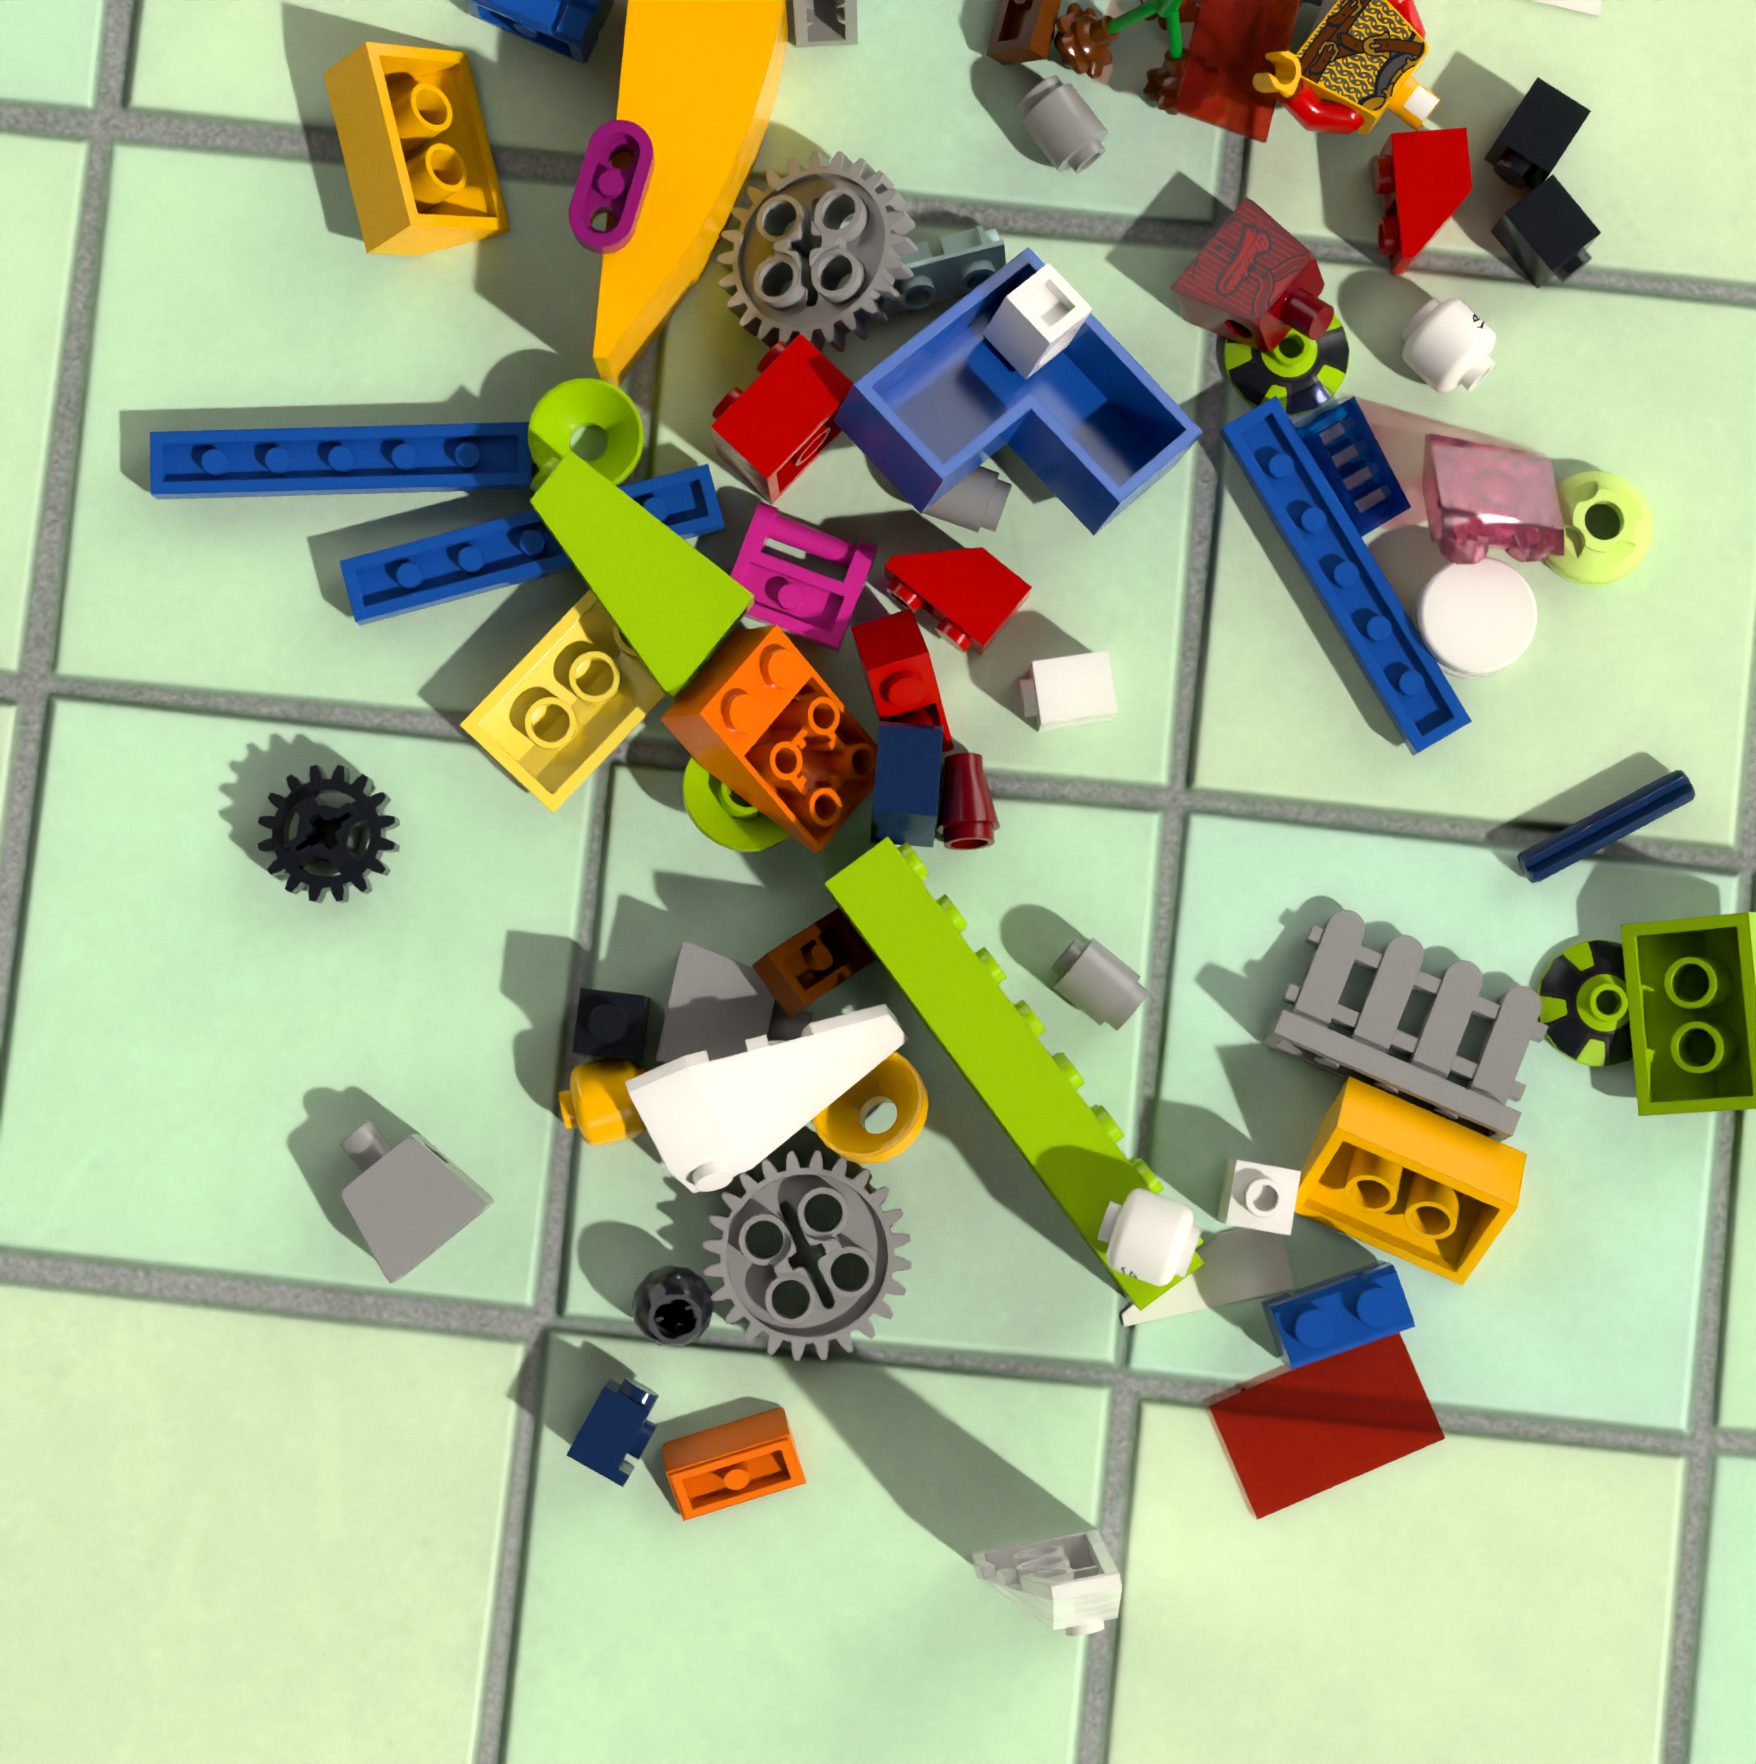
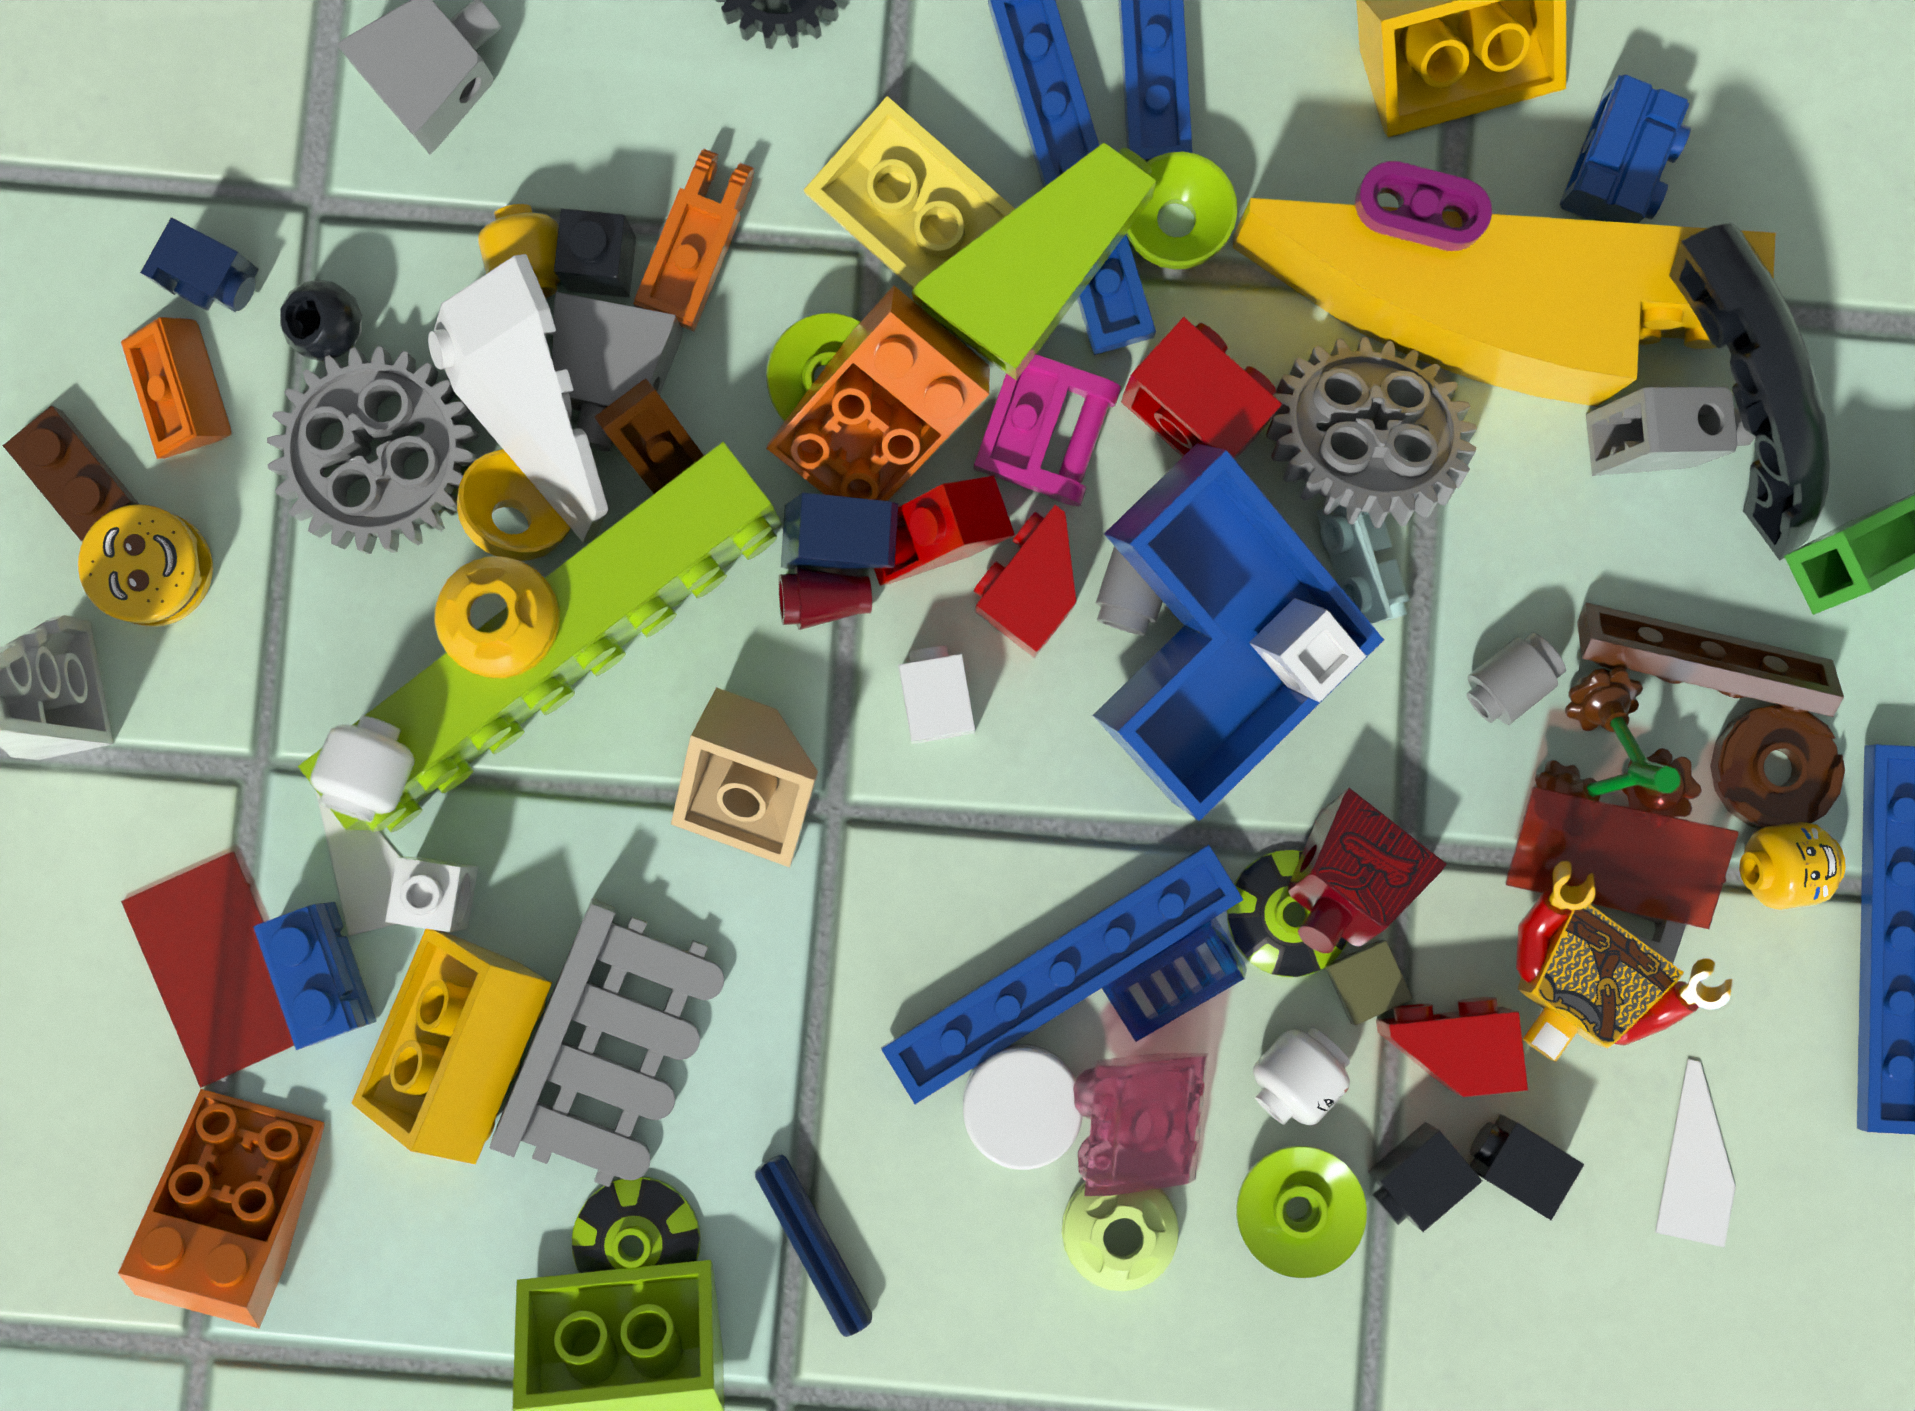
camera: 90 degrees right, 0 degrees up
light grey brick [1051,938,1149,1031] -> none
none -> reddish brown plate [2,406,139,542]
none -> yellow head [78,504,213,627]
none -> orange slope [118,1089,325,1329]
none -> yellow piece [435,557,560,678]
none -> orange hinge [633,149,754,332]
none -> tan slope [671,687,818,867]
none -> lime dish [1236,1146,1367,1278]
none -> olive tile [1325,940,1413,1026]

